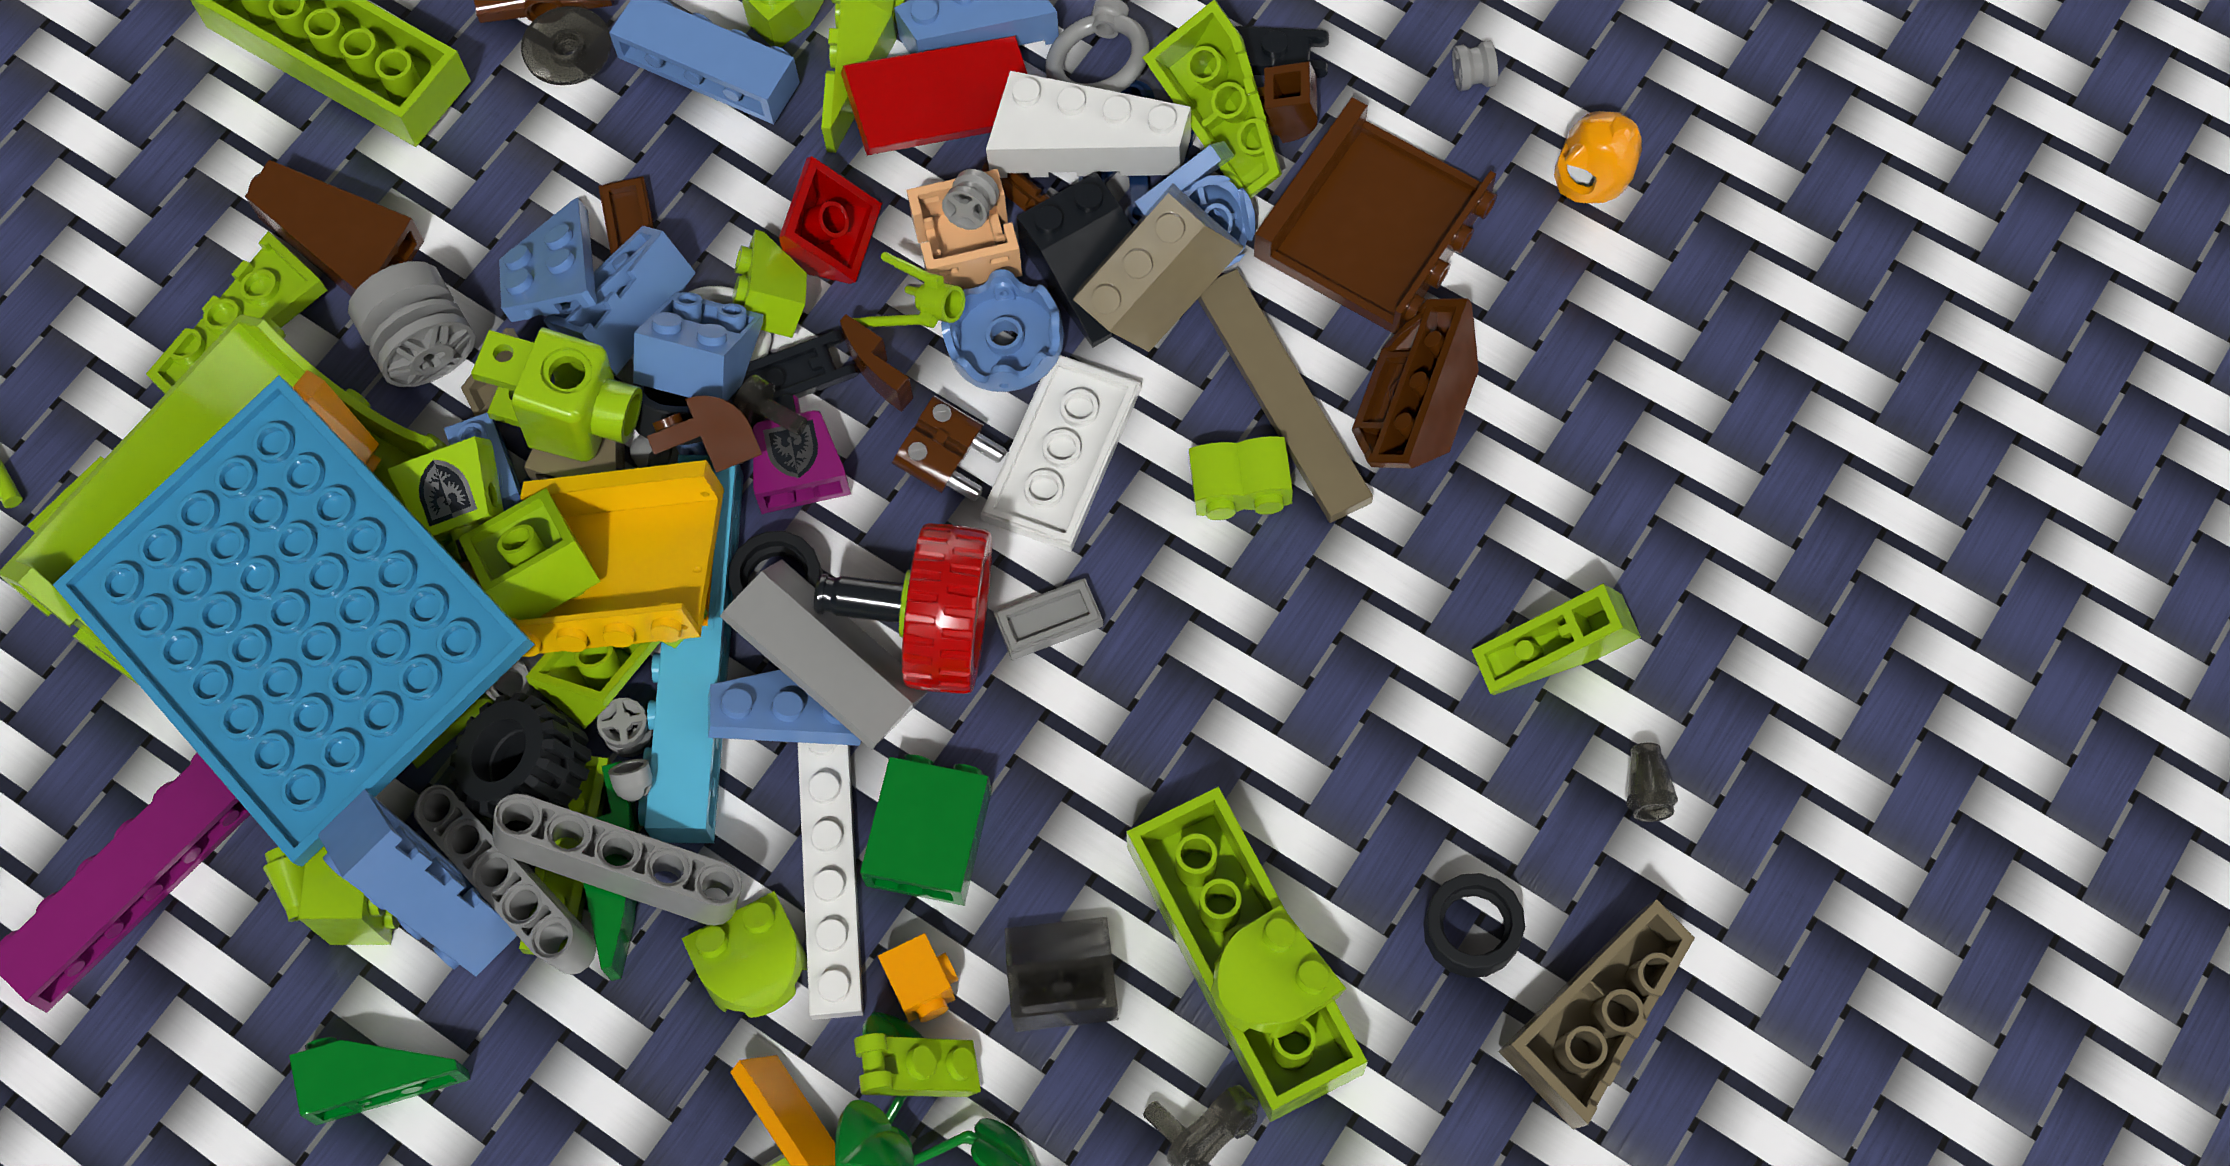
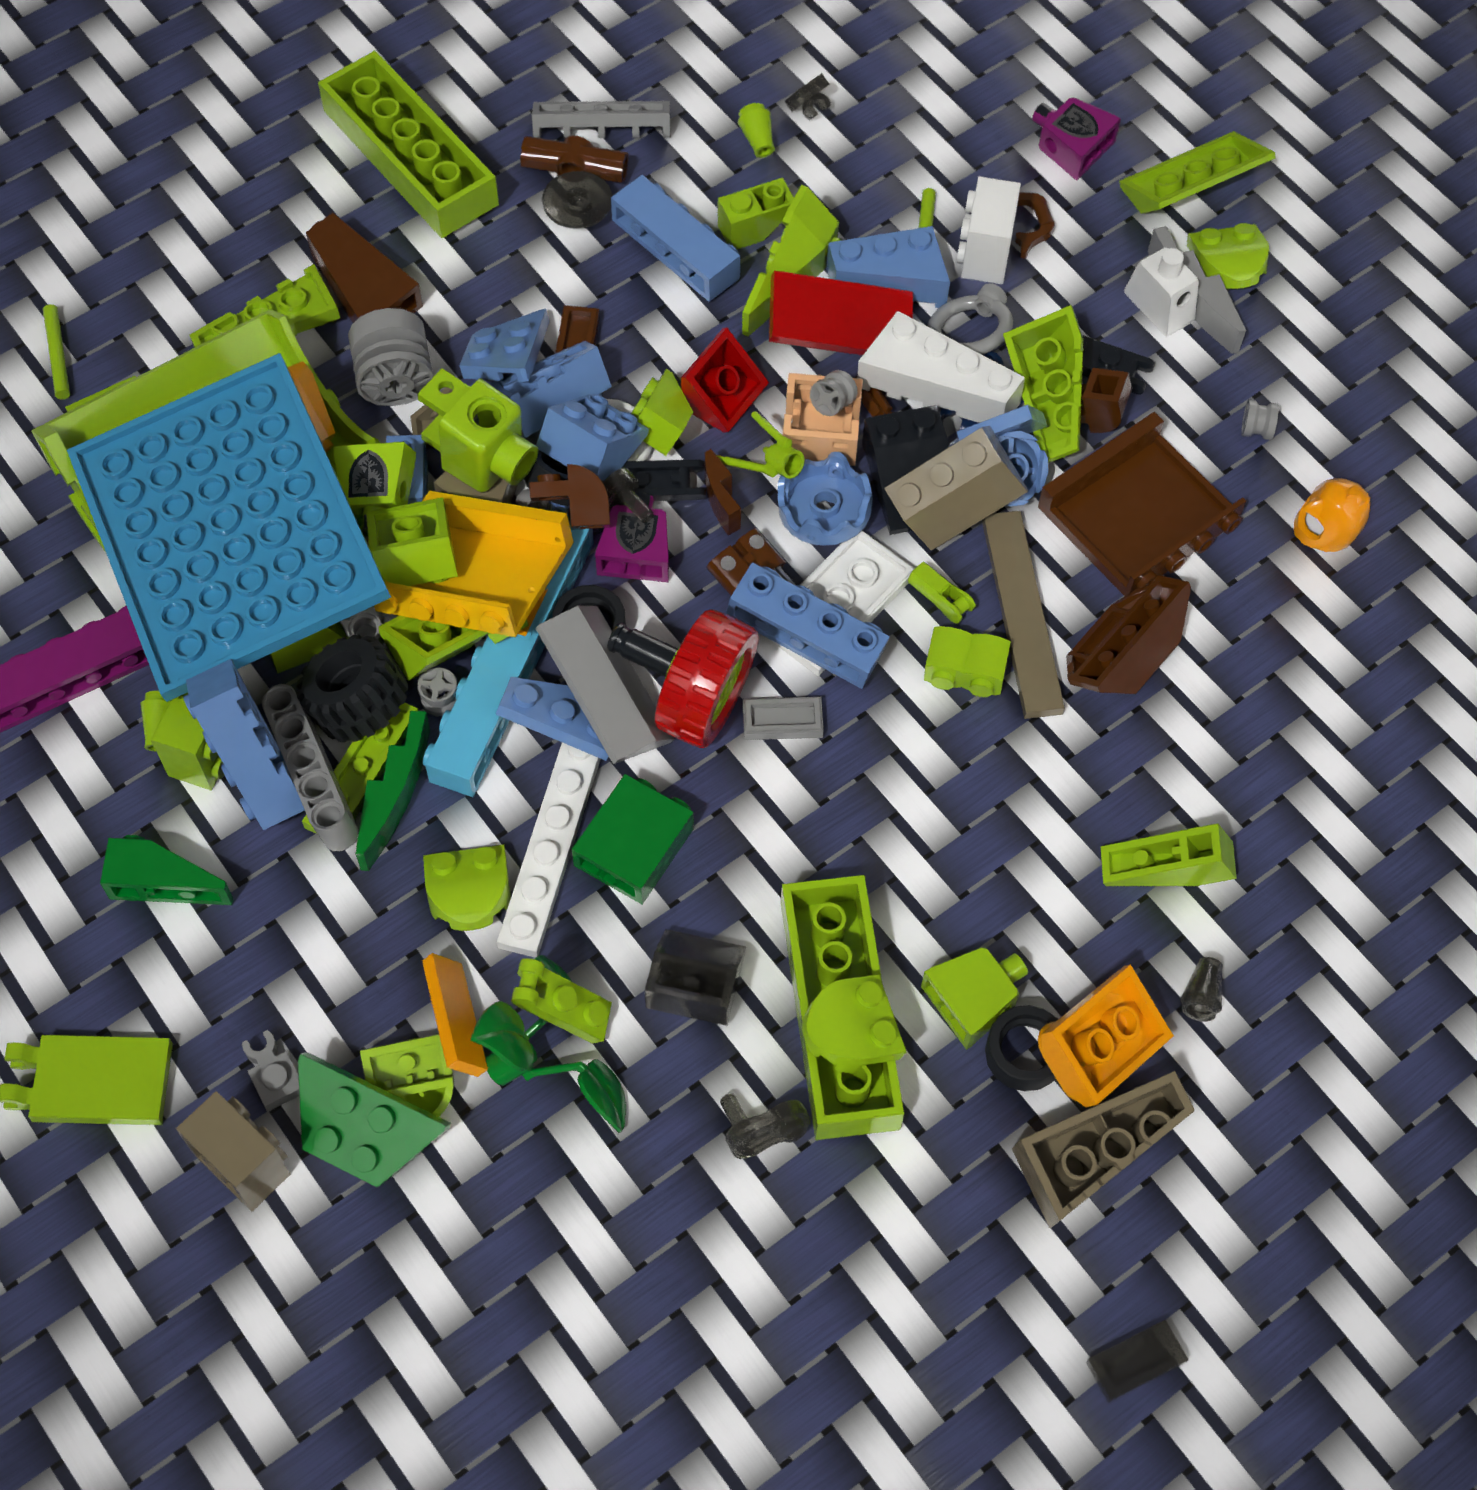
camera: 15 degrees right, 5 degrees down
light grey beam [492,794,742,926] -> none
light grey hinge [608,759,652,802] -> none
light orange brick [878,933,959,1022] -> none
none -> medium blue brick [726,562,890,689]
none -> lime bar [908,561,976,624]
none -> lime torso [921,947,1028,1050]
none -> light orange slope [1038,964,1174,1108]

